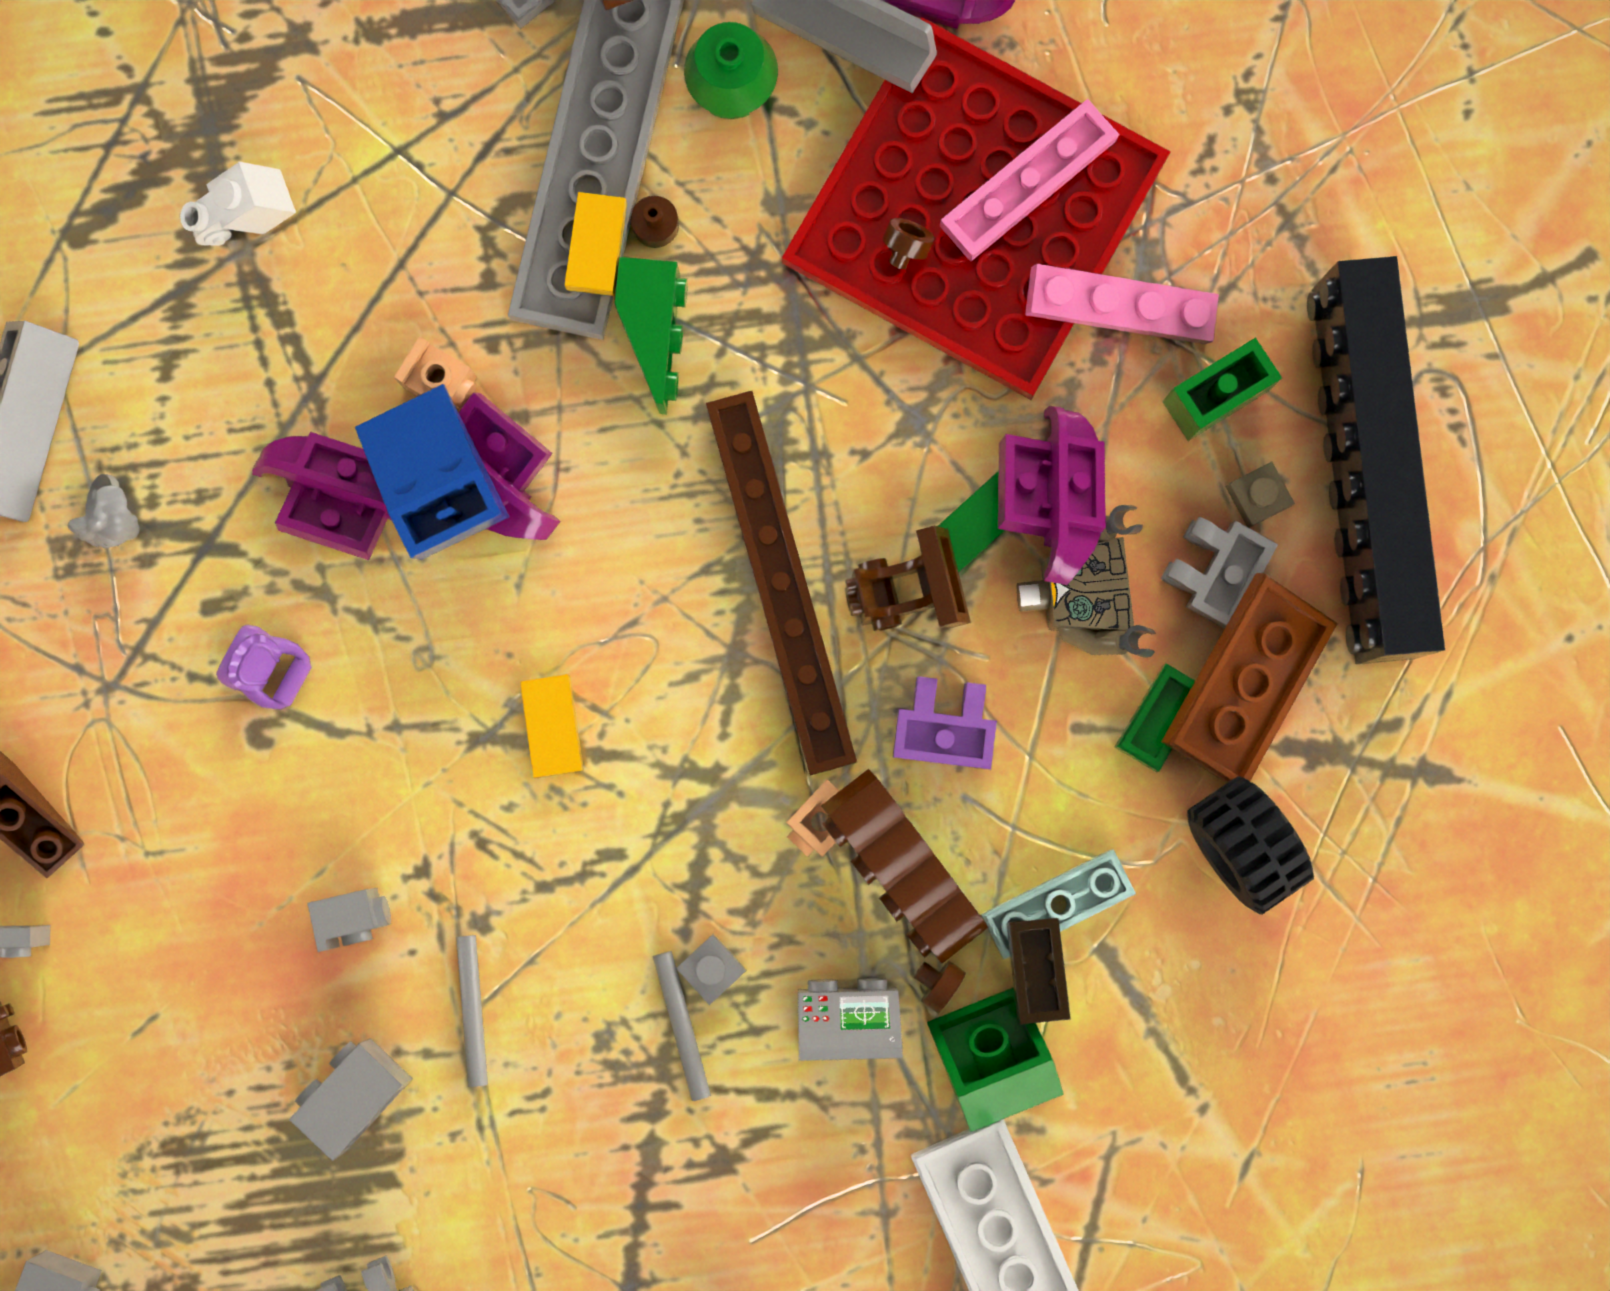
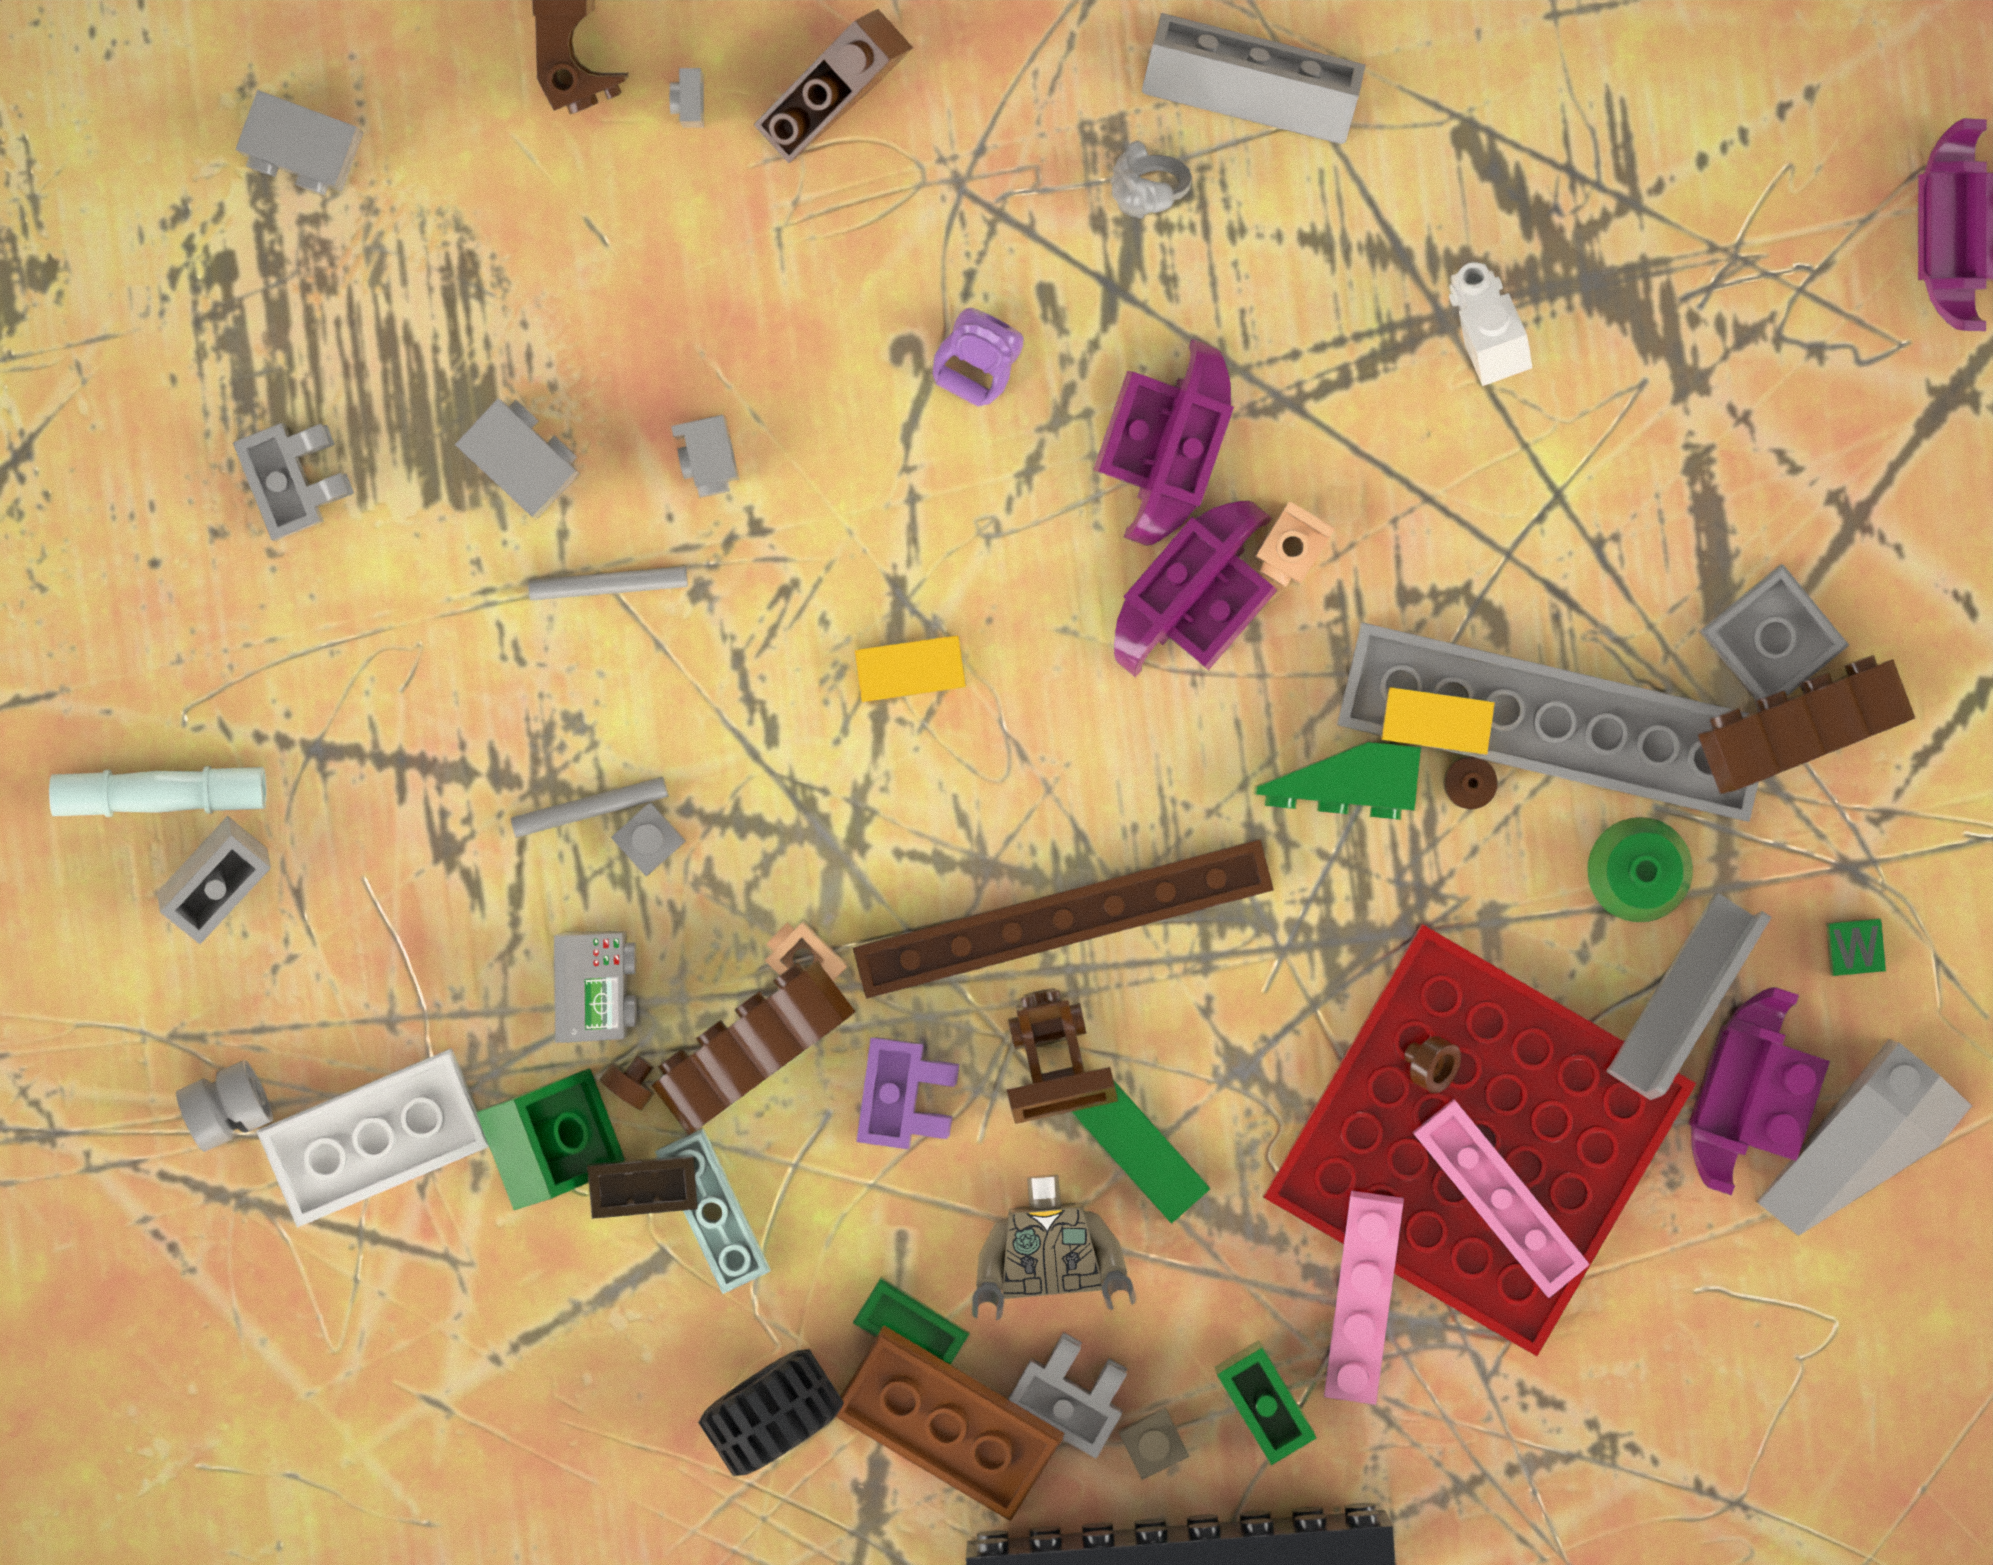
camera: 90 degrees right, 5 degrees up
blue slope [355,384,510,560] -> none
magenta plate [998,406,1106,585] -> none

